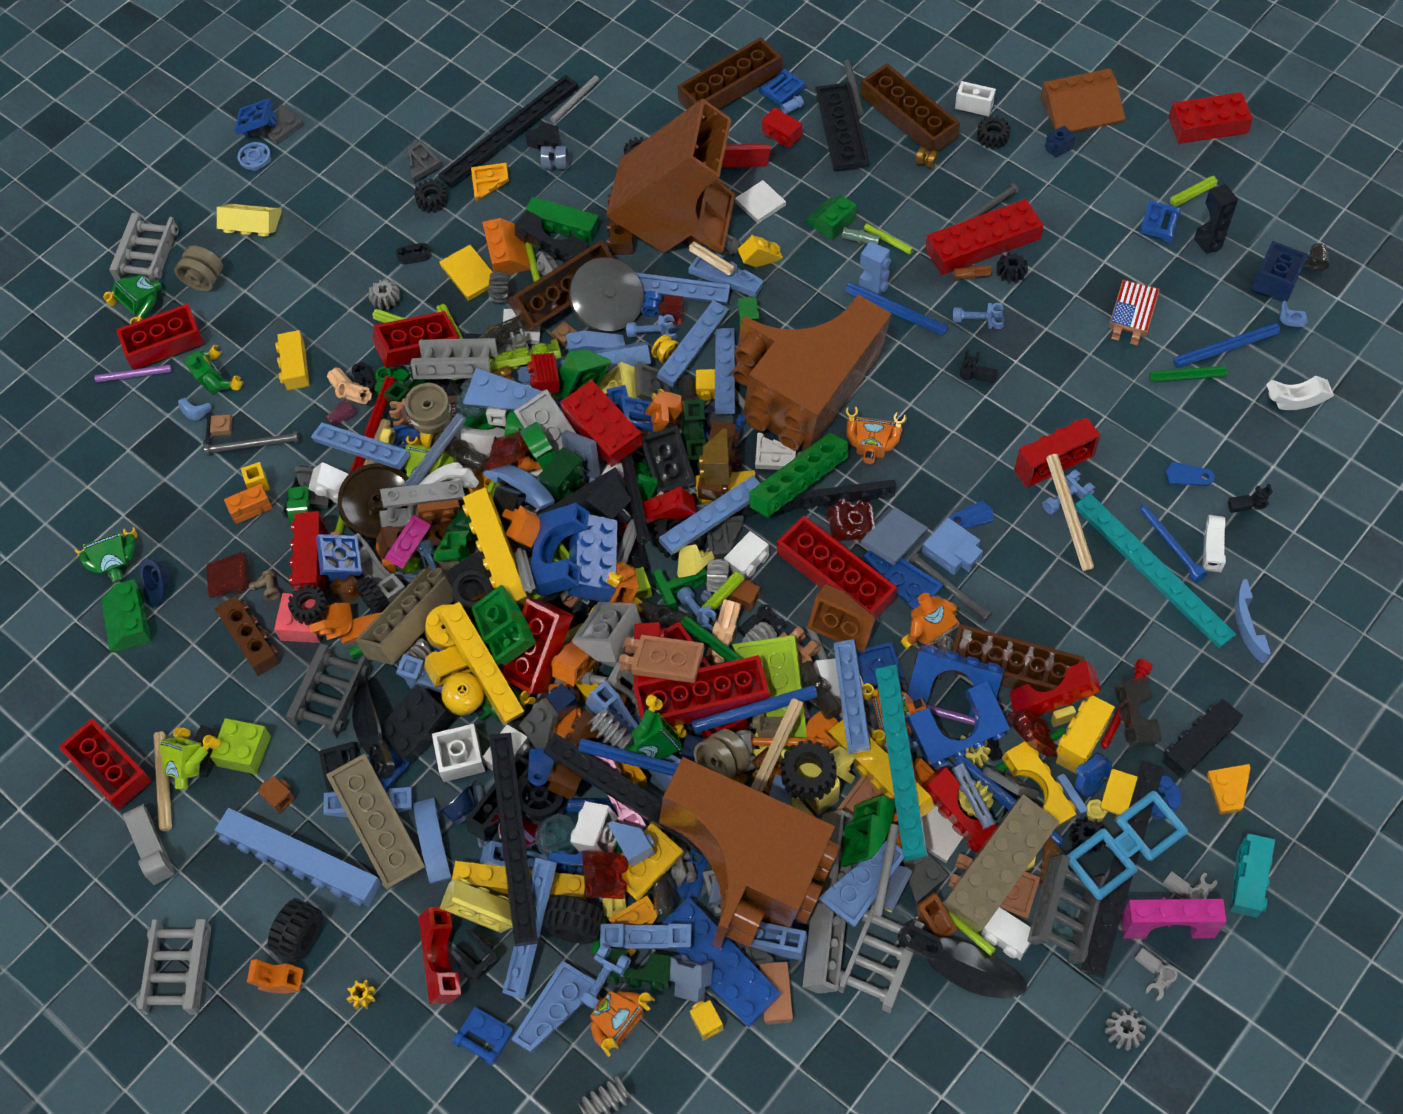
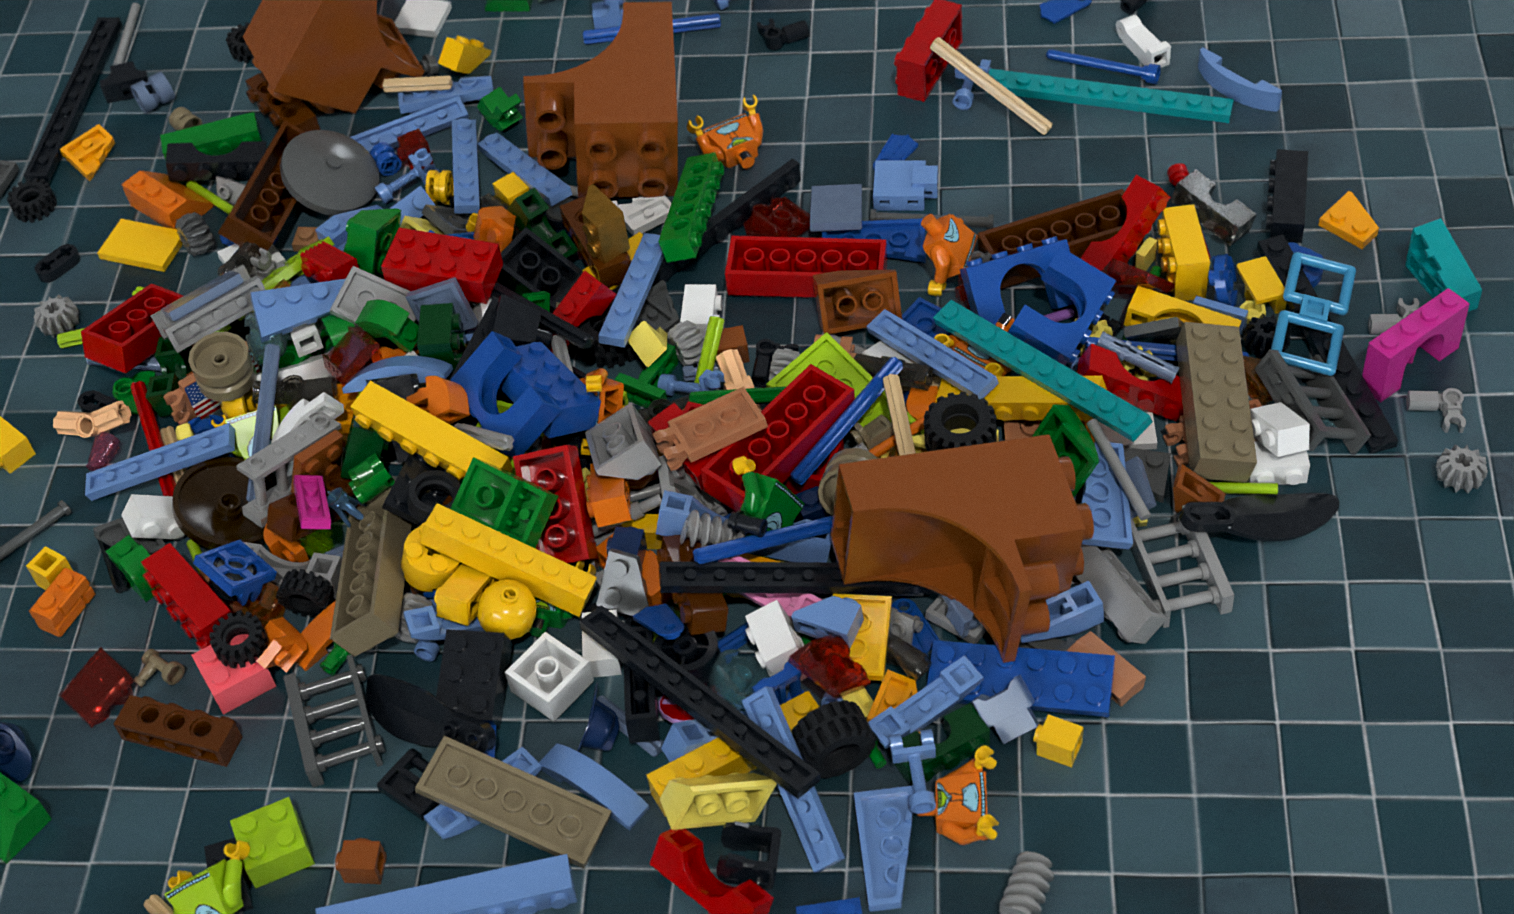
camera: 35 degrees left, 10 degrees down
none -> sand blue tile [161,270,244,321]
none -> dark tan wheel [169,107,203,131]
none -> black pin [728,510,768,537]
none -> white brick [1250,402,1310,457]

